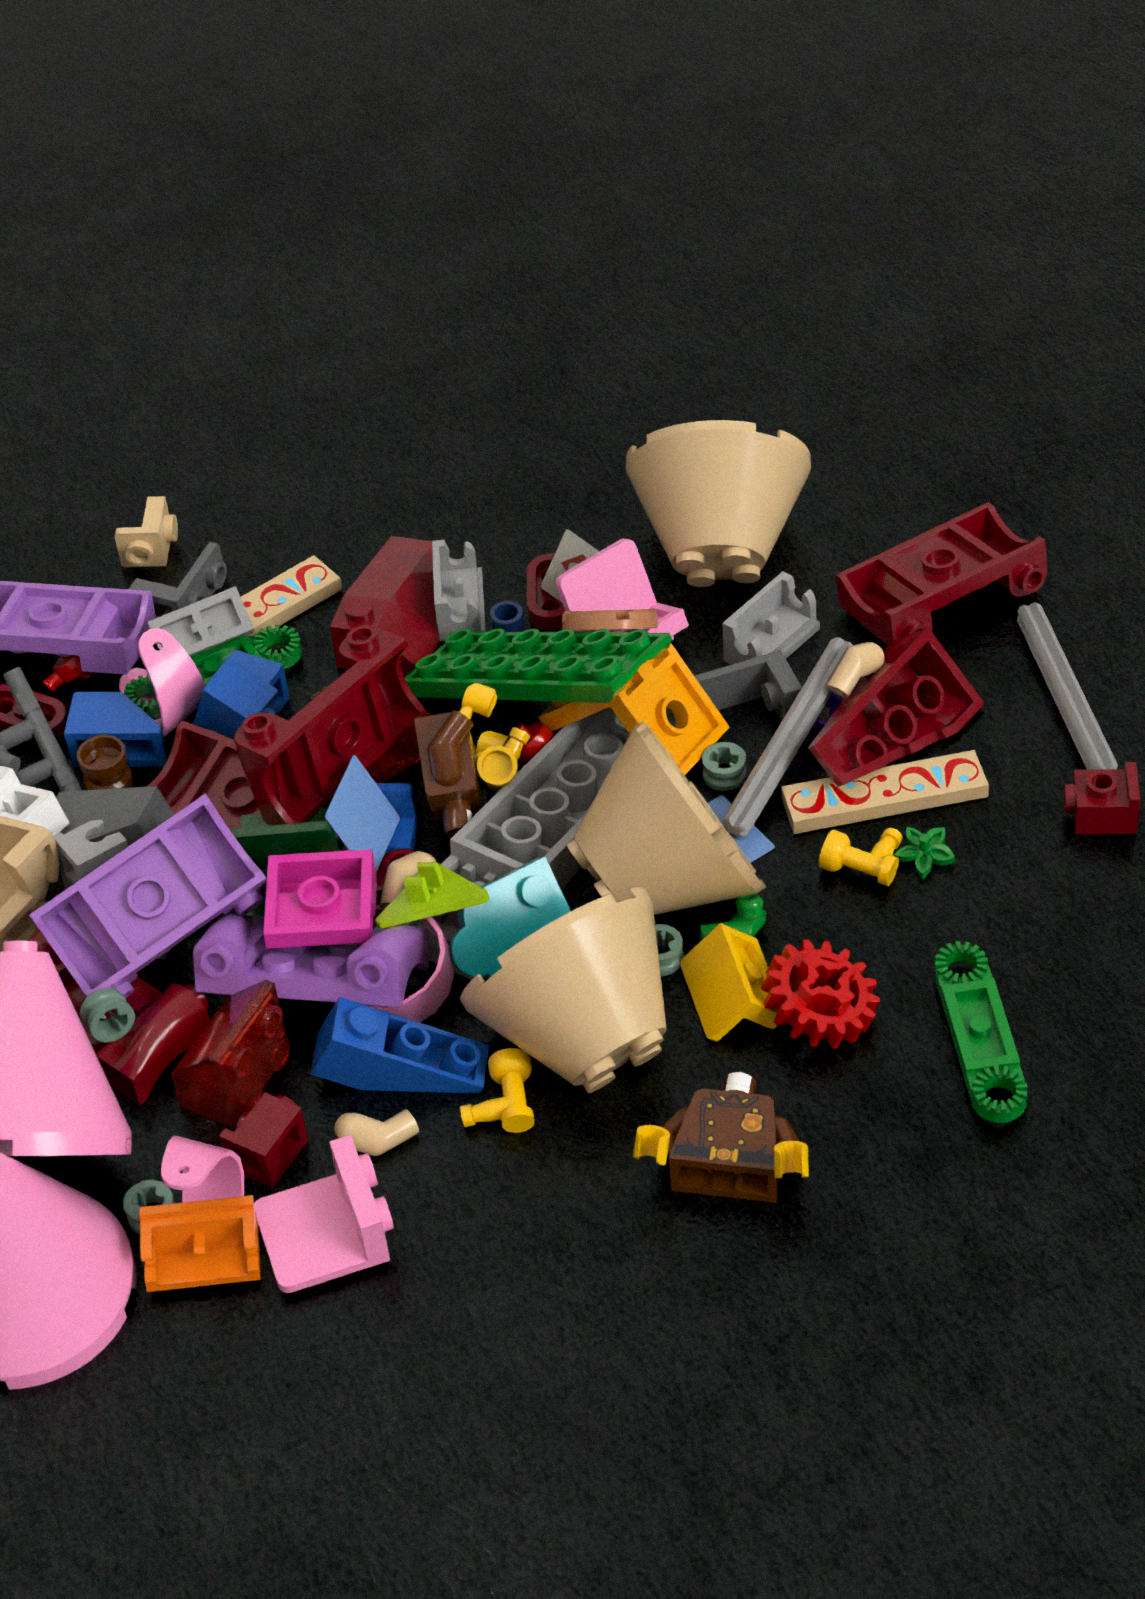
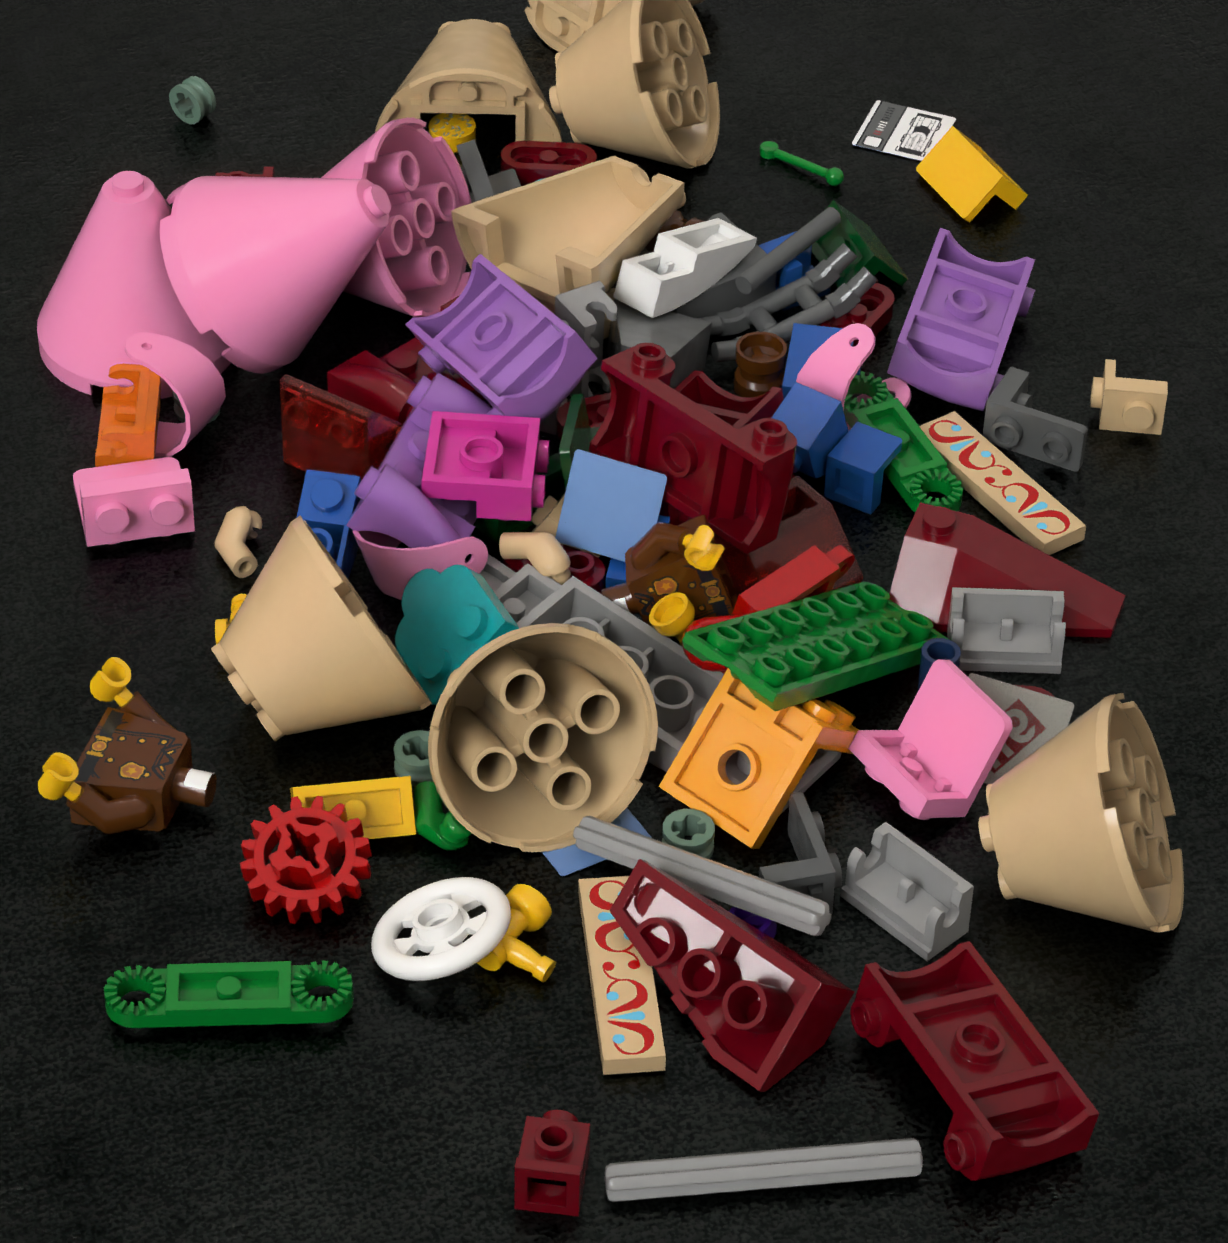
camera: 90 degrees right, 5 degrees down
sand green bush [80,988,135,1043] -> none
light grey hinge [148,586,254,657] -> none
dark red brick [219,1092,308,1189] -> none
lime piece [375,862,490,929] -> none
nougat tile [562,609,658,631] -> none
tan arm [827,642,885,698] -> none
green plant [893,827,955,879] -> none
none -> white plate [371,877,511,981]
none -> red piece [682,545,855,672]

